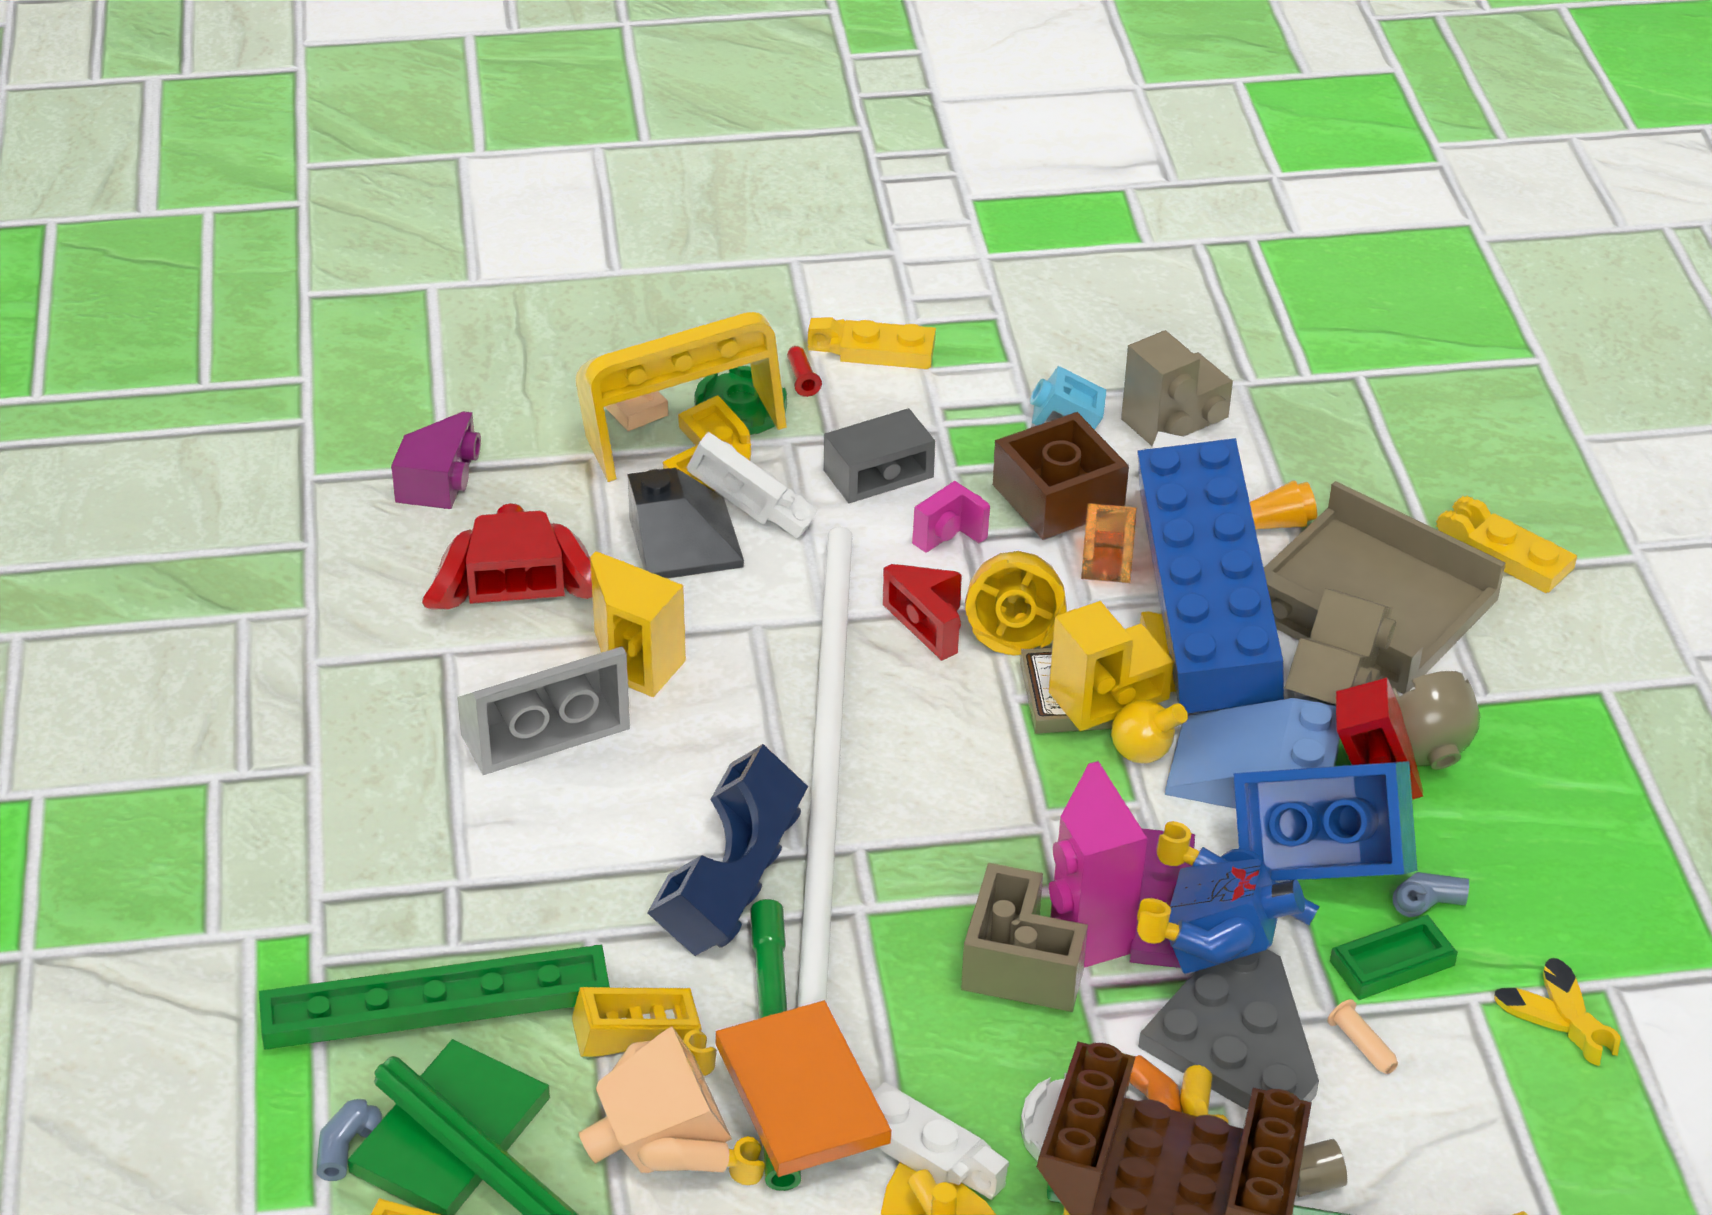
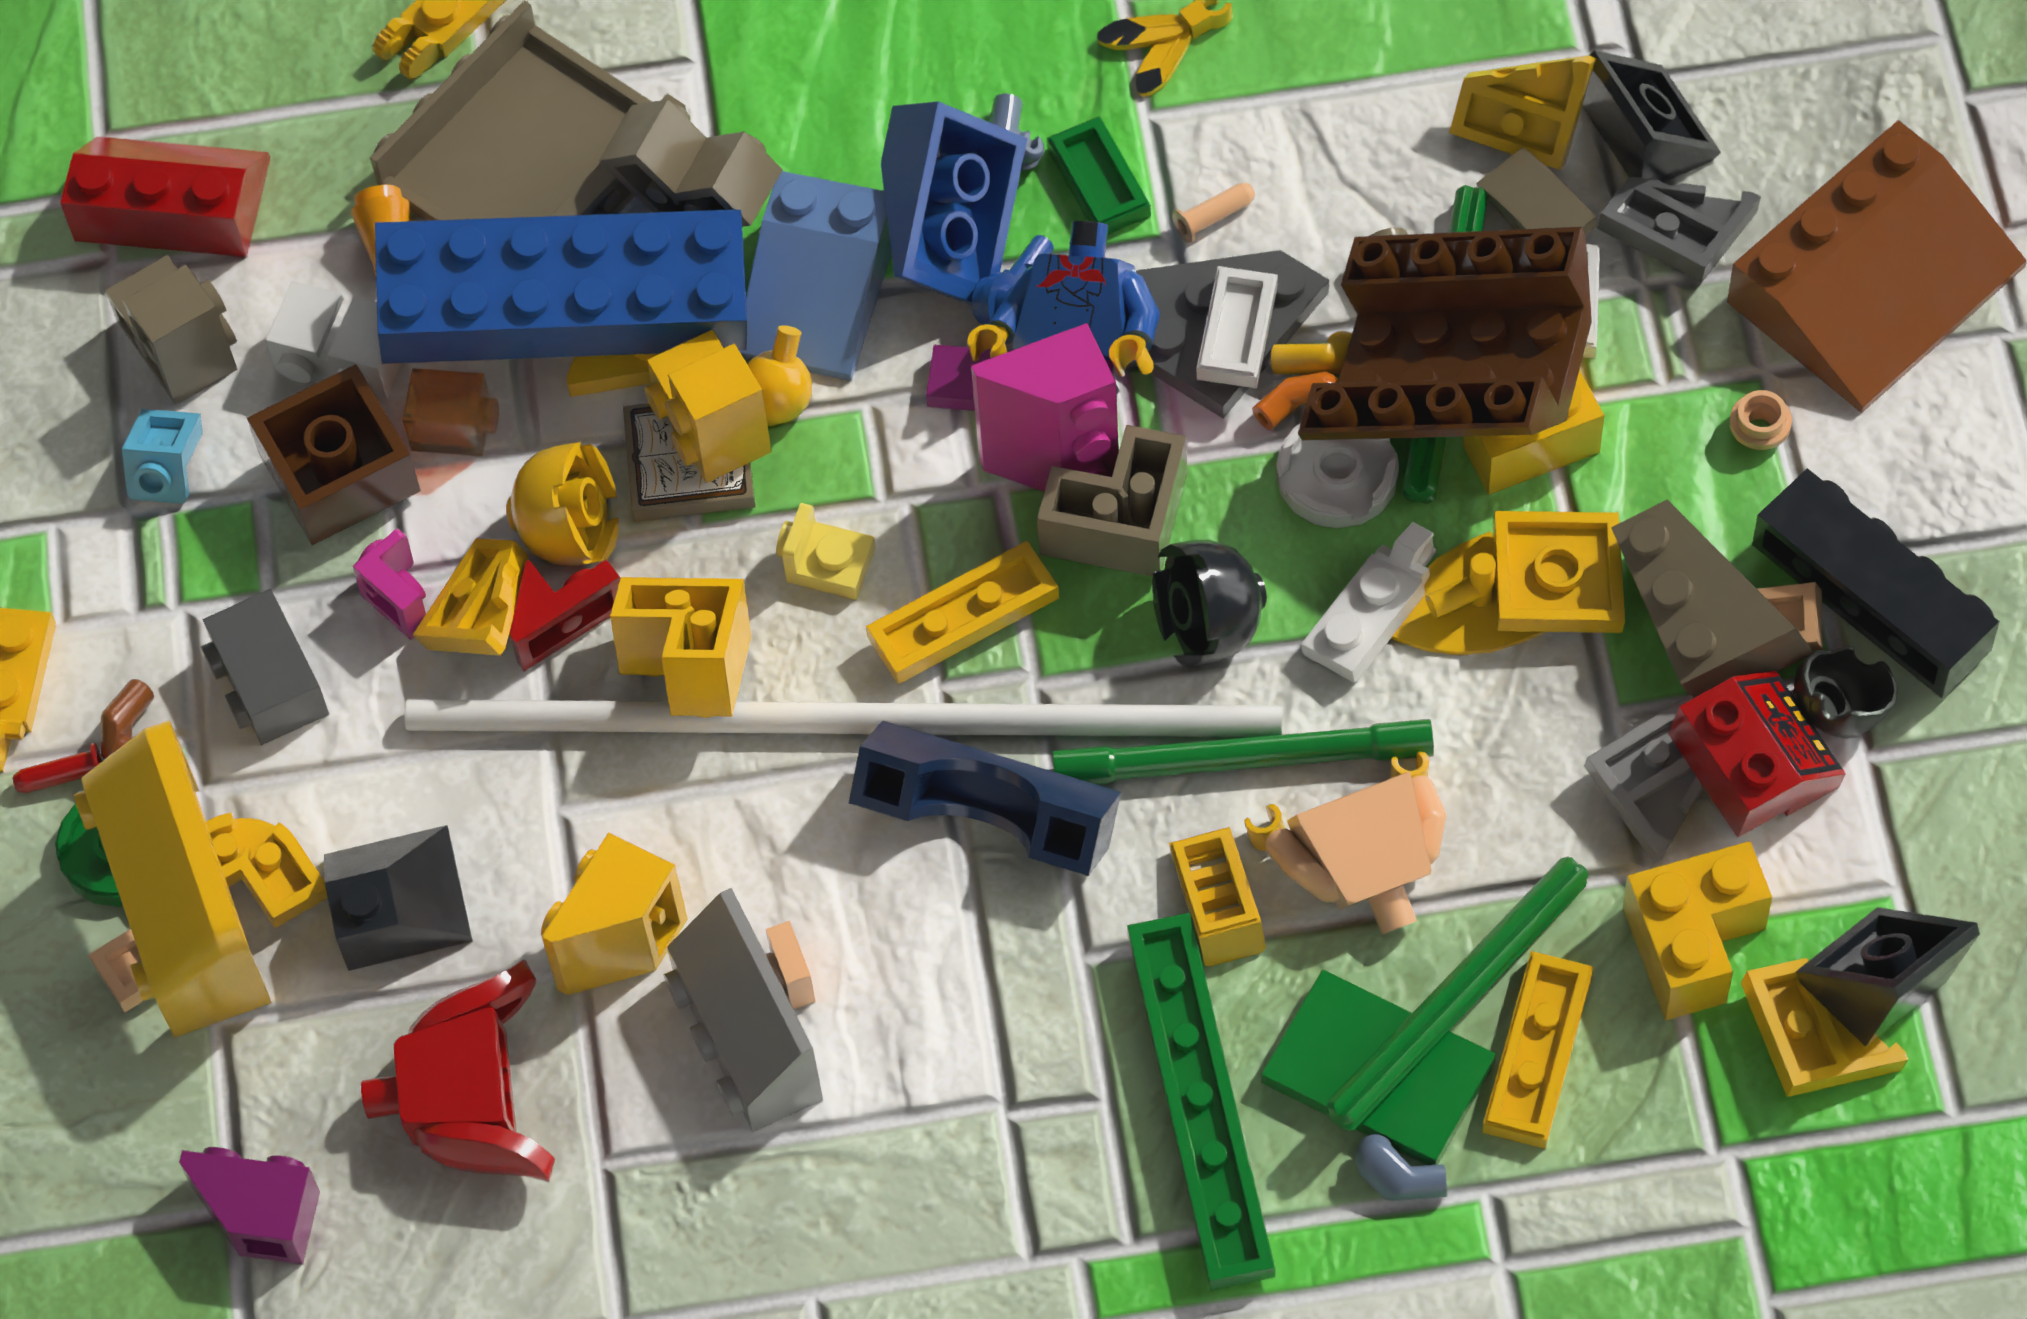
camera: 85 degrees left, 20 degrees up
white hinge [687,431,818,539] -> none
orange tile [715,1000,892,1177] -> none
red slope [1336,677,1423,800] -> none
dark tan cylinder [1392,671,1480,770] -> none
none -> red slope [60,136,271,257]
none -> dark orange arm [101,679,154,760]
none -> yellow wing [413,538,529,656]
none -> yellow brick [610,577,752,718]
none -> light nougat plate [765,921,816,1009]
none -> light yellow bracket [776,503,876,600]
none -> yellow plate [866,541,1059,685]
none -> black cylinder [1152,540,1267,668]
none -> white tile [1196,266,1278,388]

